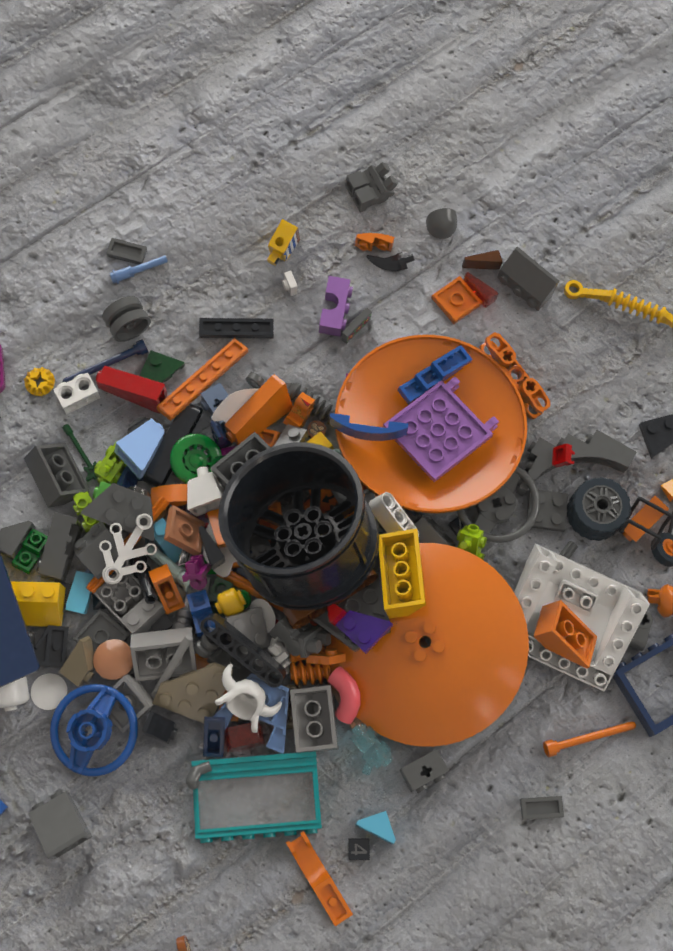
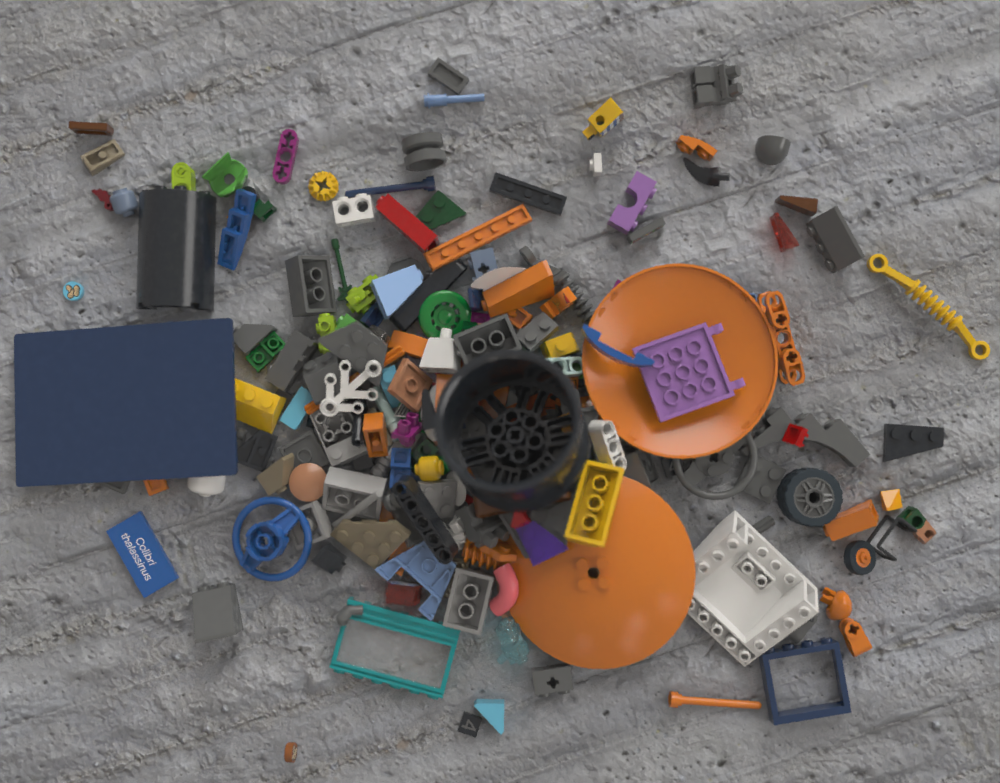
camera: 25 degrees right, 15 degrees up
white sticker [31,673,67,710] -> none
dark blue slope [203,717,225,758] -> none
white piece [215,664,282,733] -> none
orange piece [285,831,353,926] -> none
tile [307,421,326,438] -> none
blue slope [397,345,472,405] -> none
orange tile [431,276,483,324] -> none
lime brick [457,524,487,559] -> none
dark grey tile [520,796,564,820] -> none
orange slope [533,600,597,668] -> none
black piece [619,497,672,550] -> none

